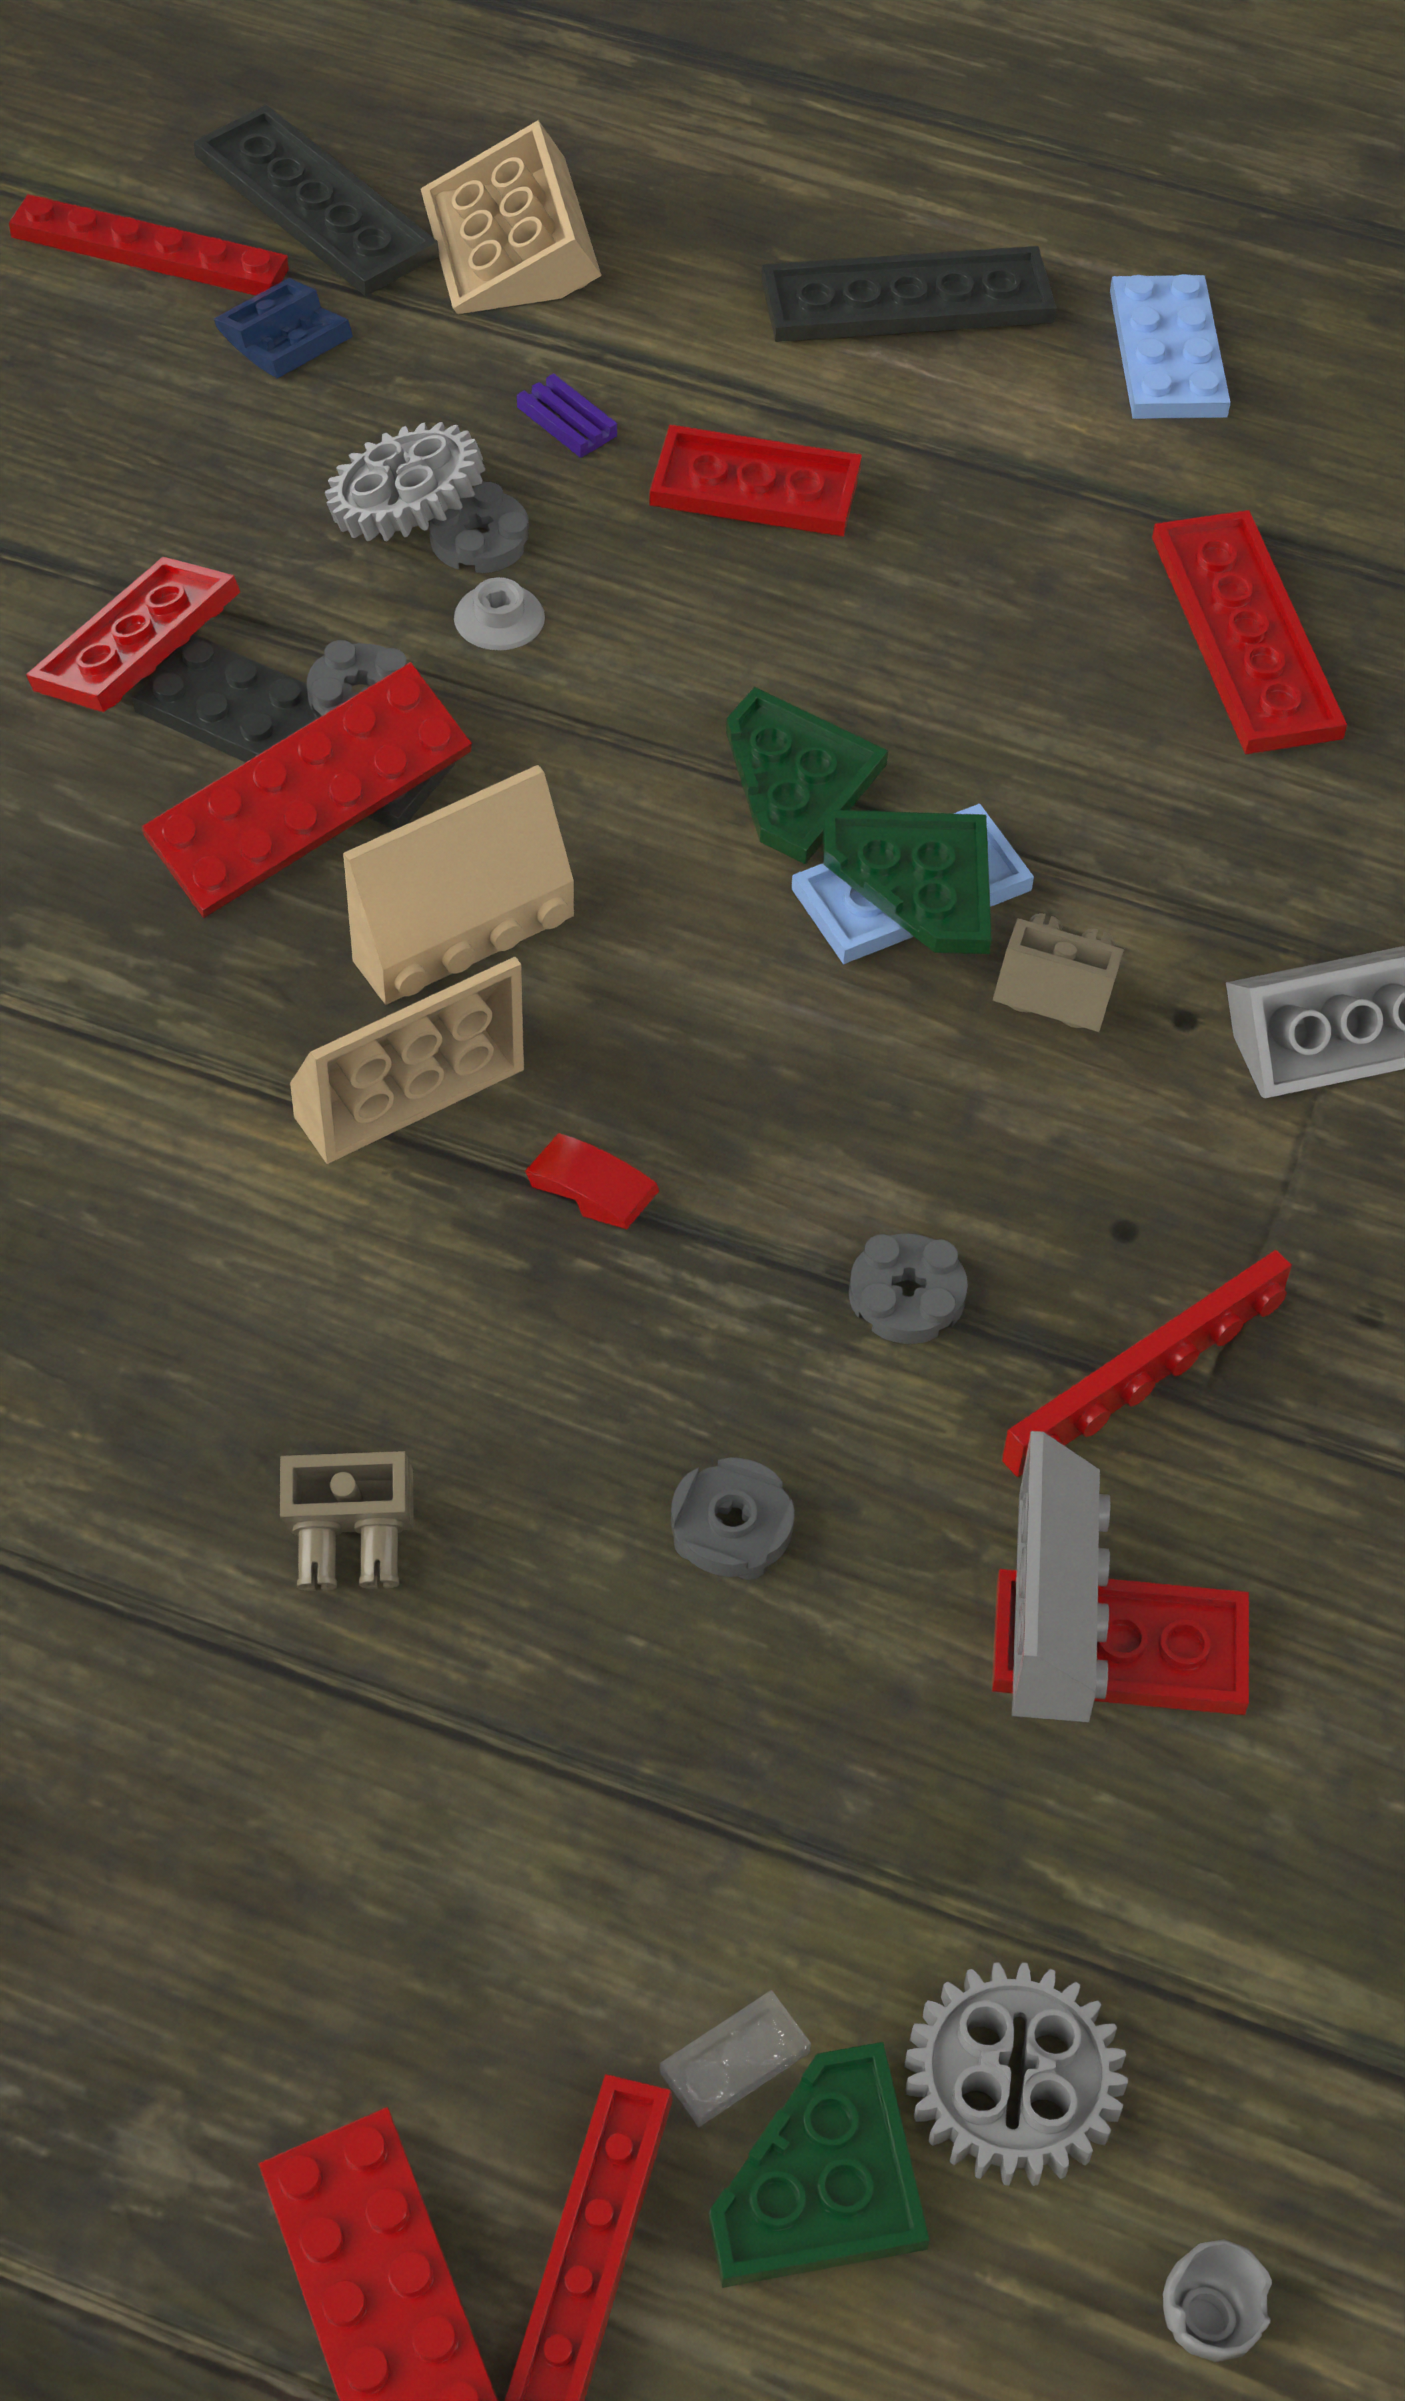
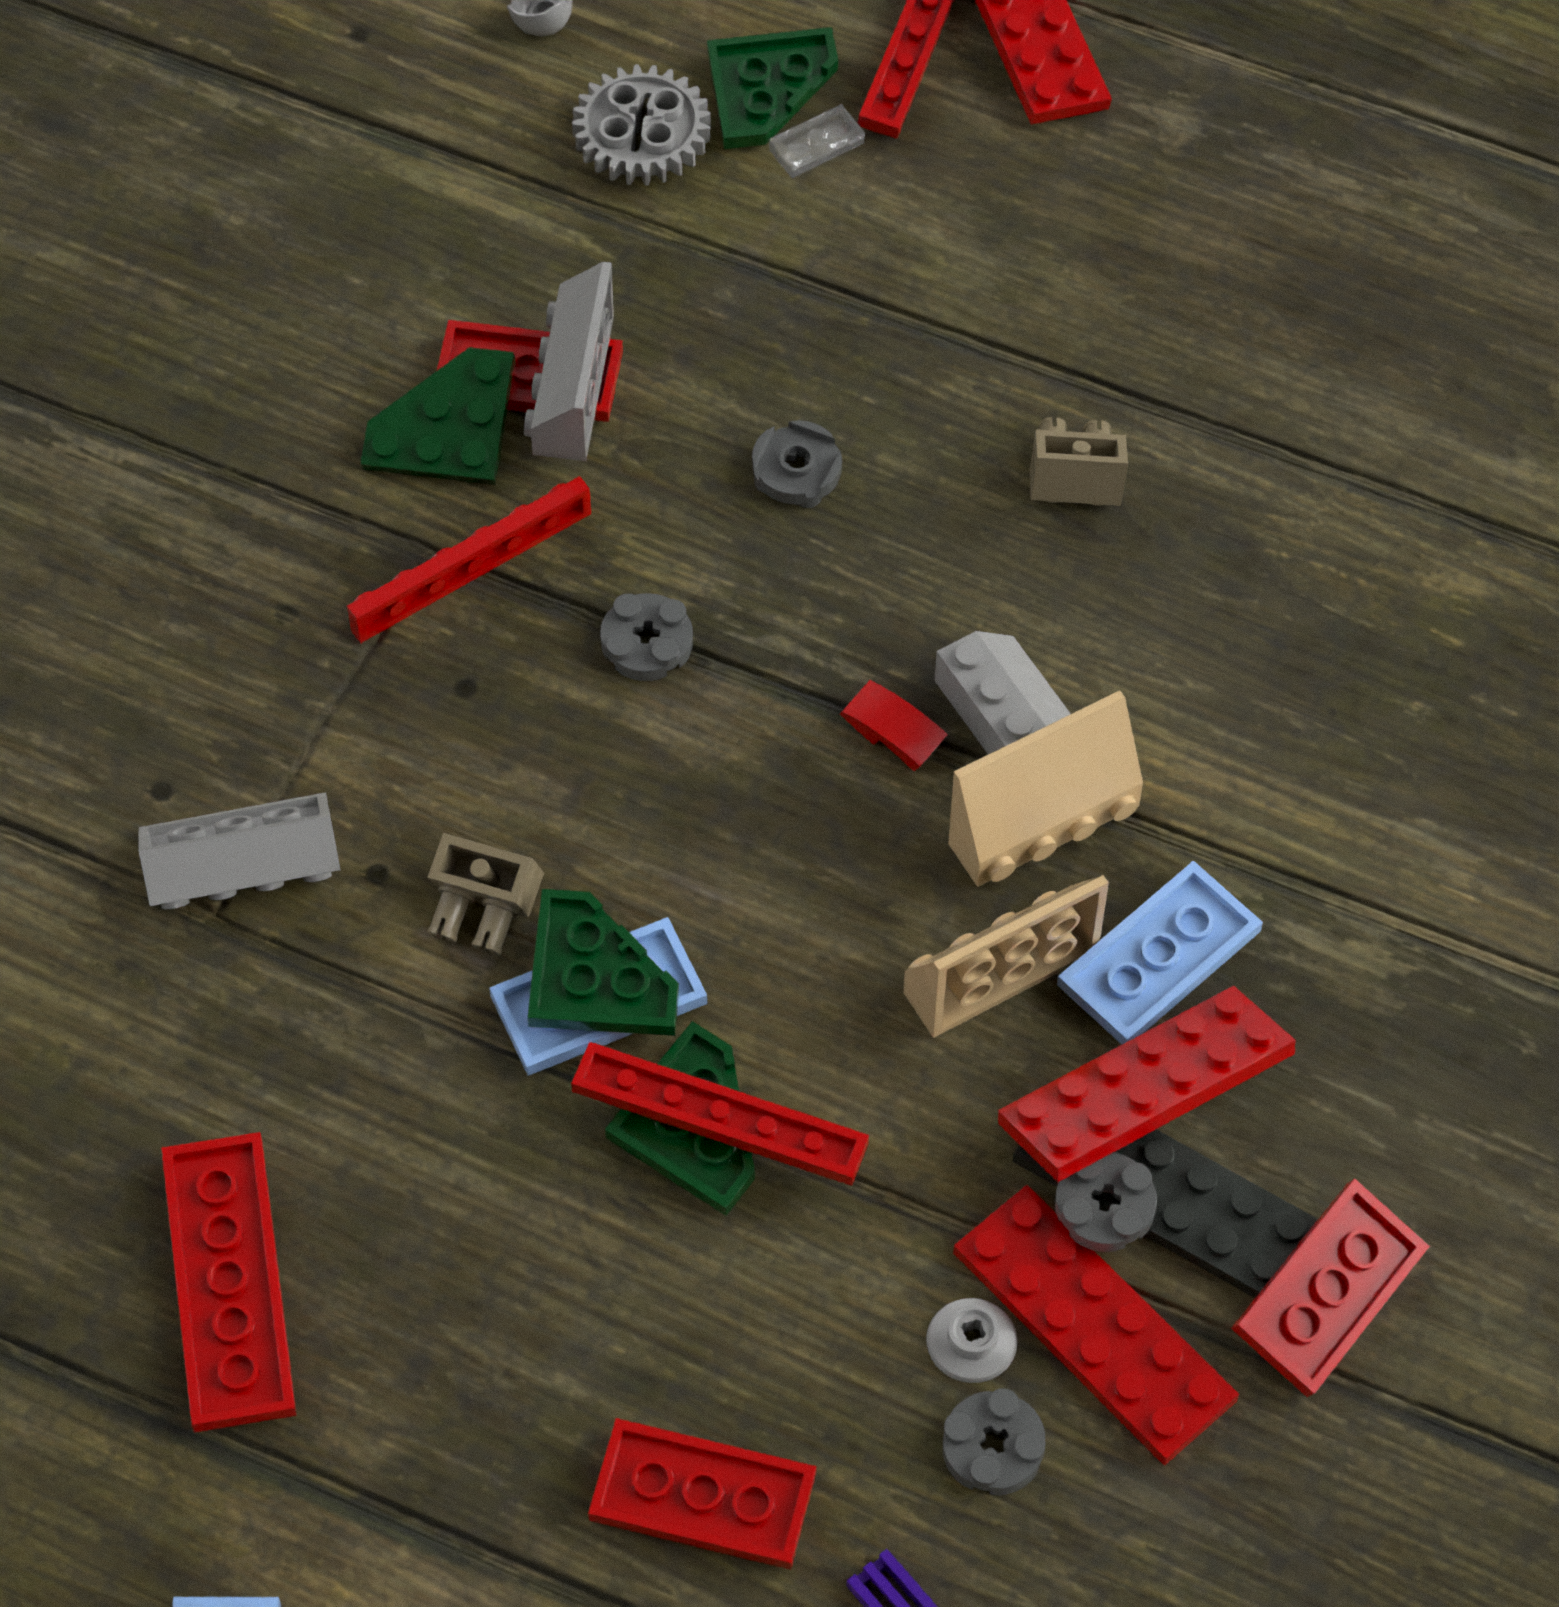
camera: 175 degrees left, 5 degrees up
light grey gear [325,422,485,541] -> none
none -> dark green plate [360,347,515,485]
none -> red plate [571,1041,869,1186]
none -> light grey slope [935,631,1070,755]
none -> red plate [953,1185,1239,1466]
none -> light blue plate [1057,861,1263,1044]

